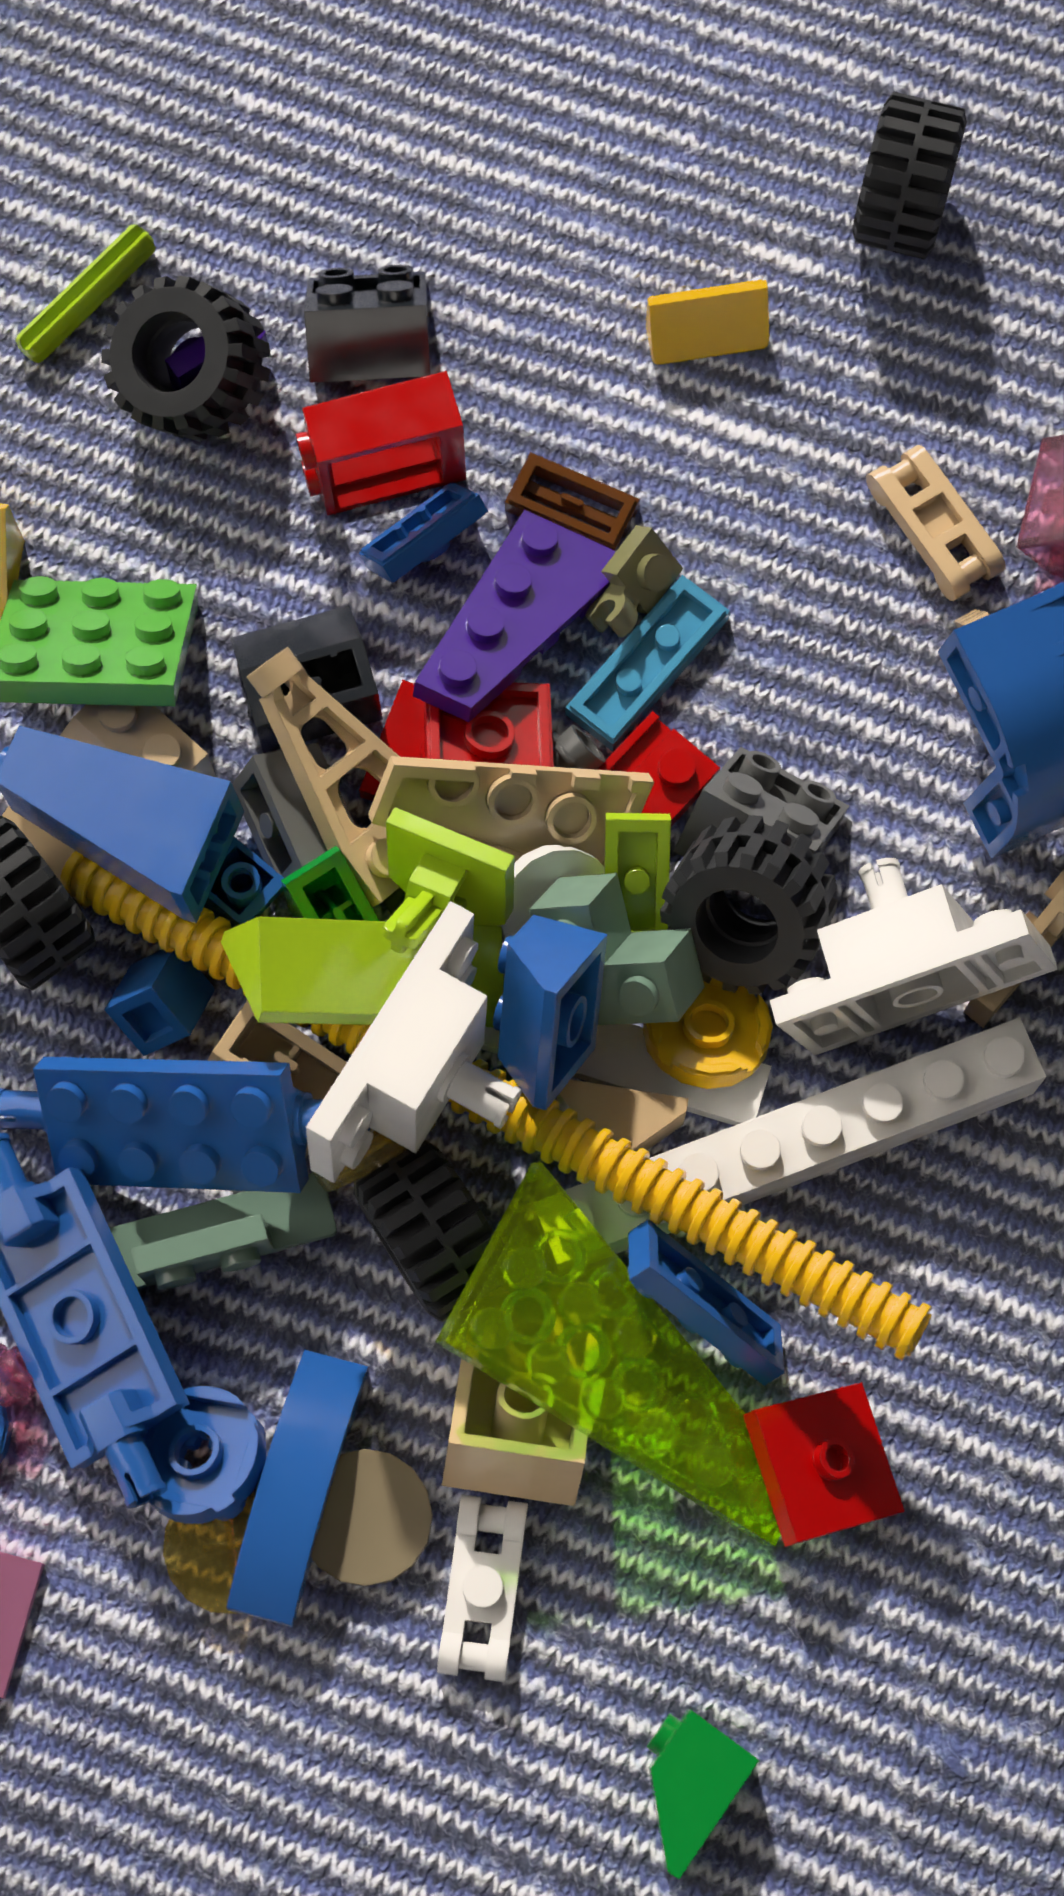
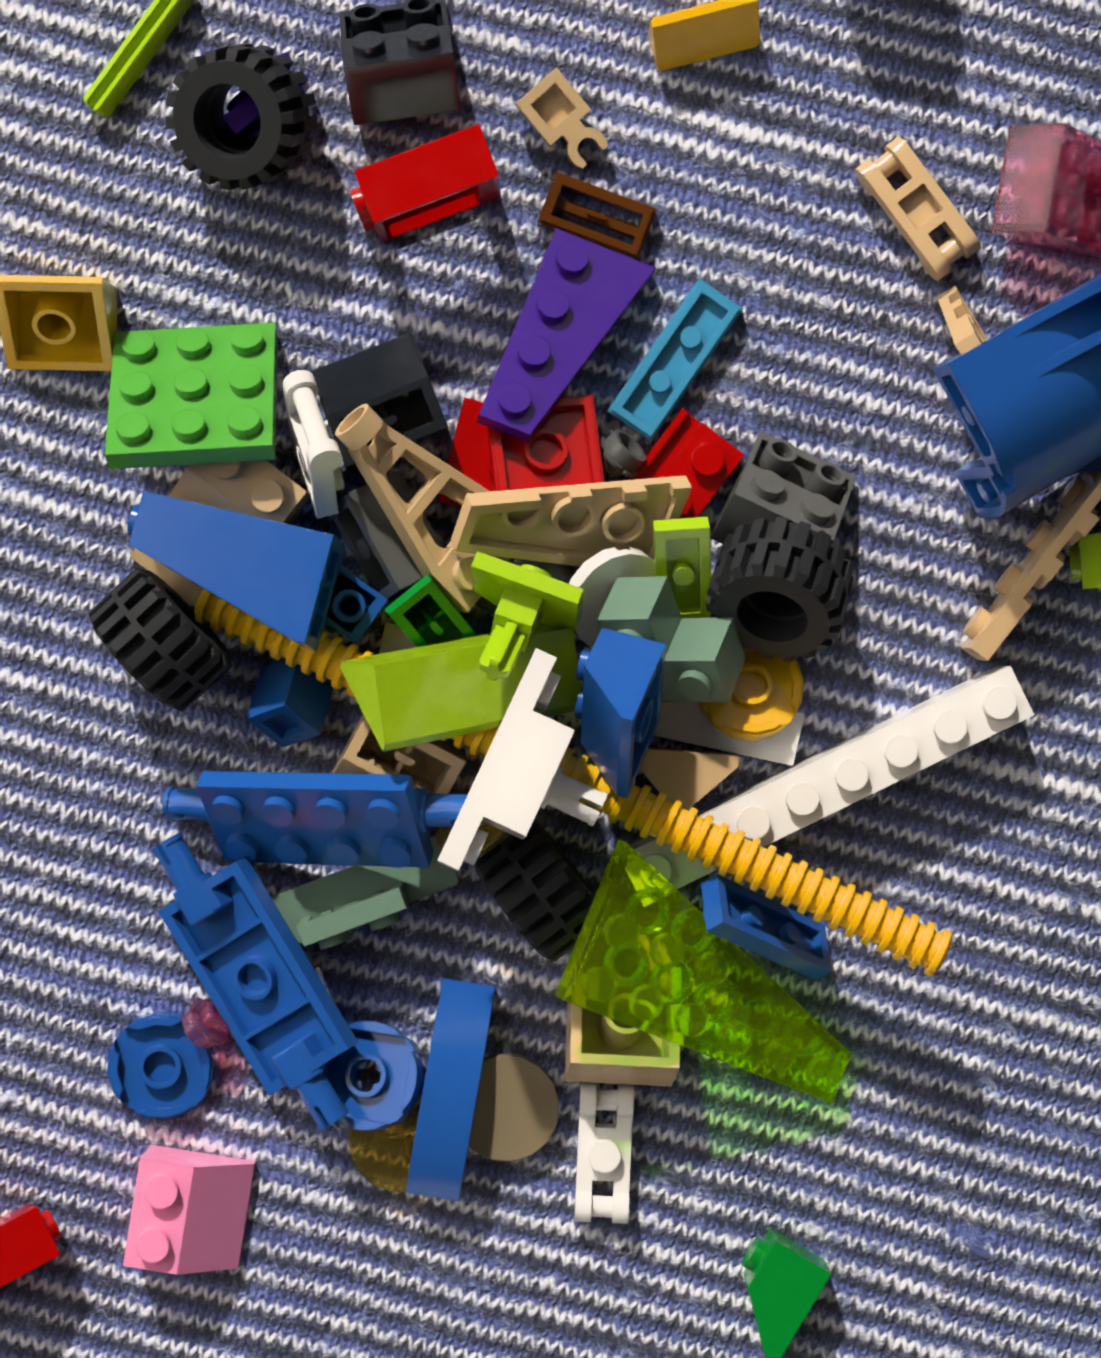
camera: 10 degrees left, 15 degrees up
blue plate [359,482,489,583] -> none
olive plate [585,525,683,638] -> none
red plate [743,1382,905,1547] -> none
white brick [769,858,1058,1055] -> none
none -> white plate [282,370,344,519]
none -> tan plate [514,67,608,169]

